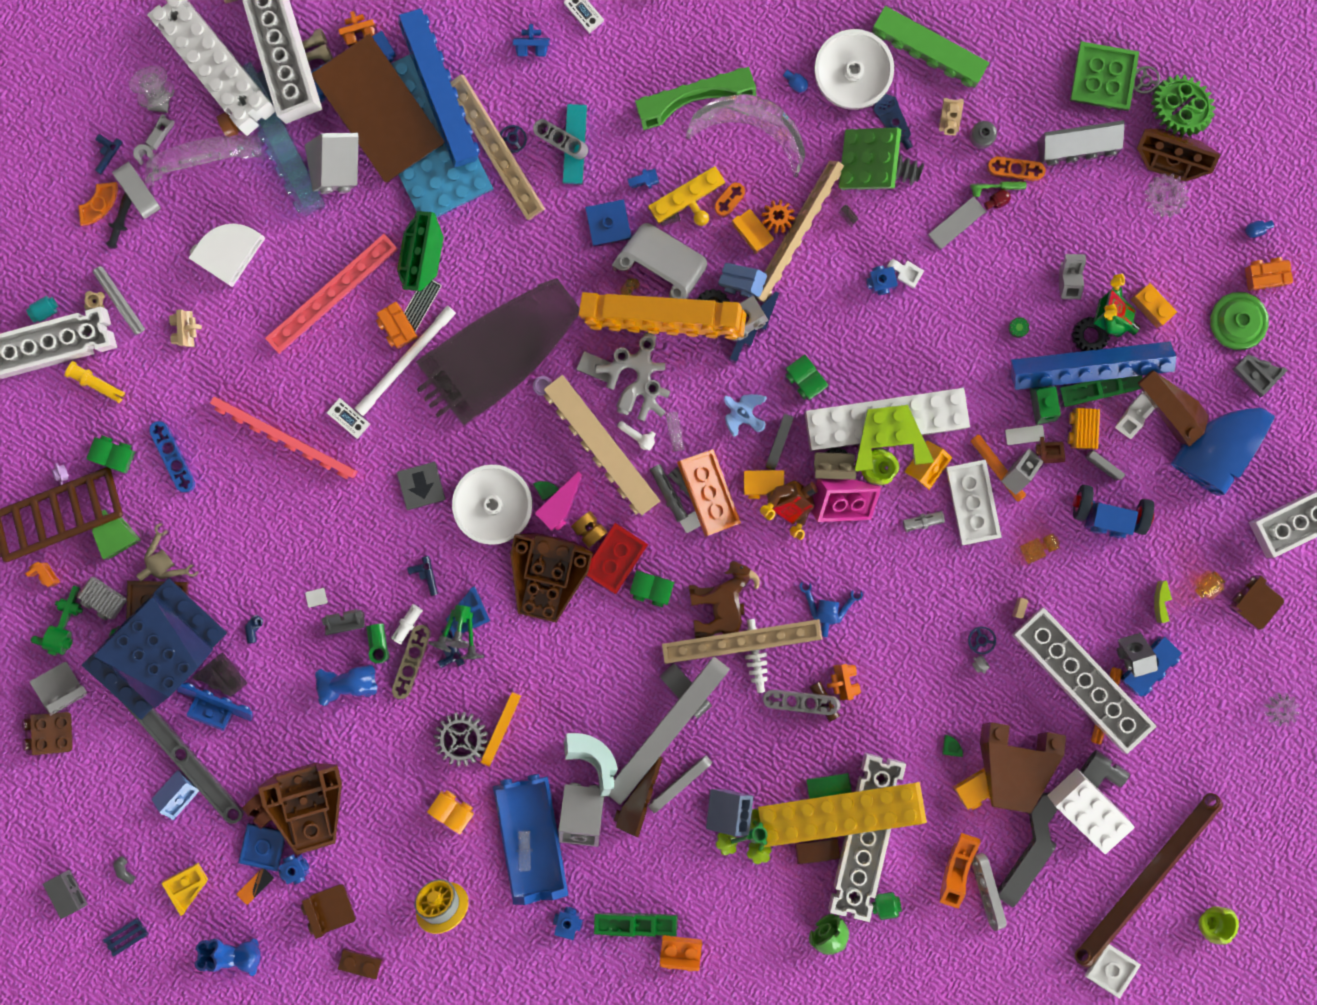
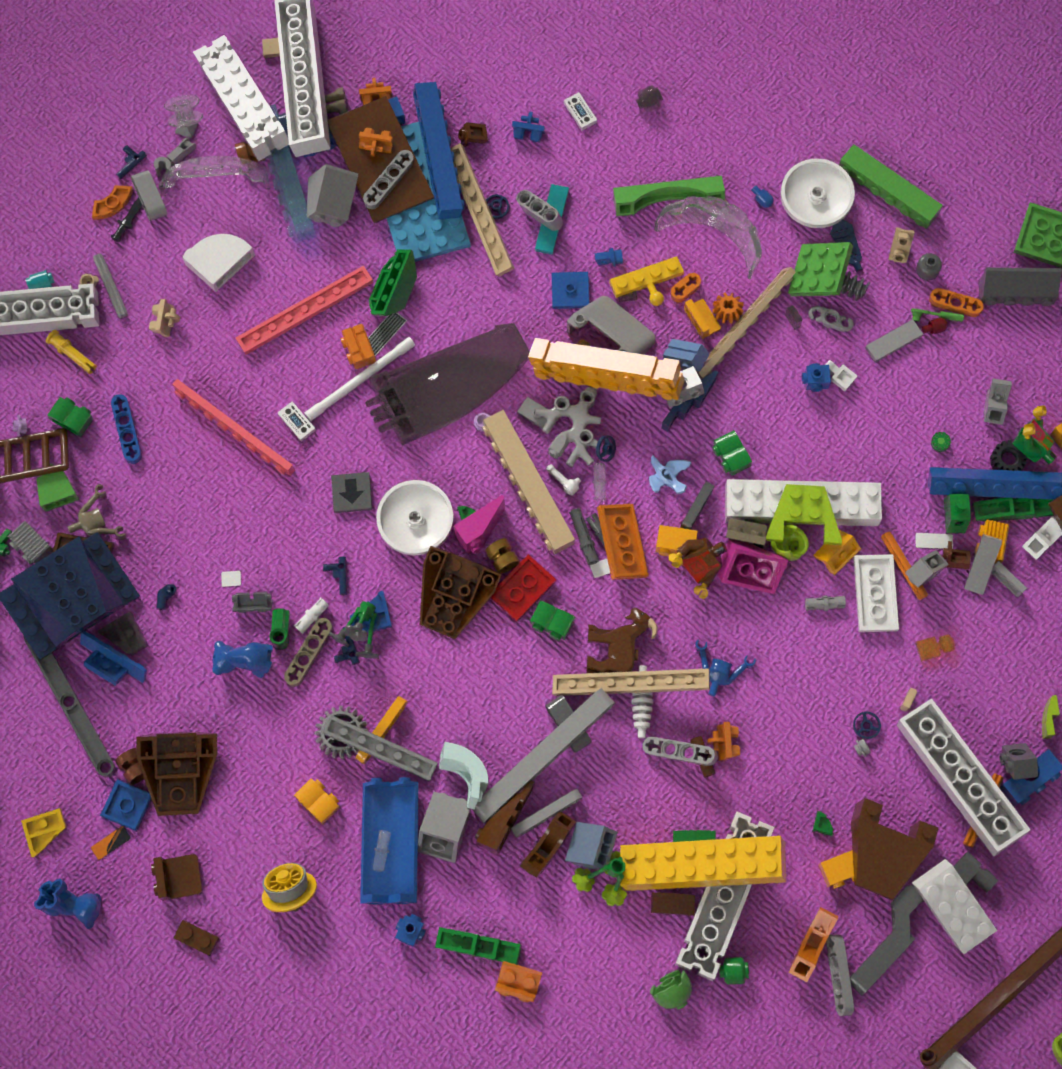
camera: 15 degrees right, 15 degrees down
medium blue panel [152,770,199,820] -> none
blue brick [278,854,309,885] -> none
brick [1073,485,1154,539] -> none
none -> light grey tile [321,714,437,781]
none -> orange hips [359,128,392,157]
none -> light grey beam [363,150,414,209]
none -> reddish brown bracket [458,122,488,147]
none -> reddish brown arch [520,811,576,878]
none -> dark blue piece [596,435,616,462]
none -> light grey piece [808,306,854,332]
none -> light grey tile [964,534,1002,595]

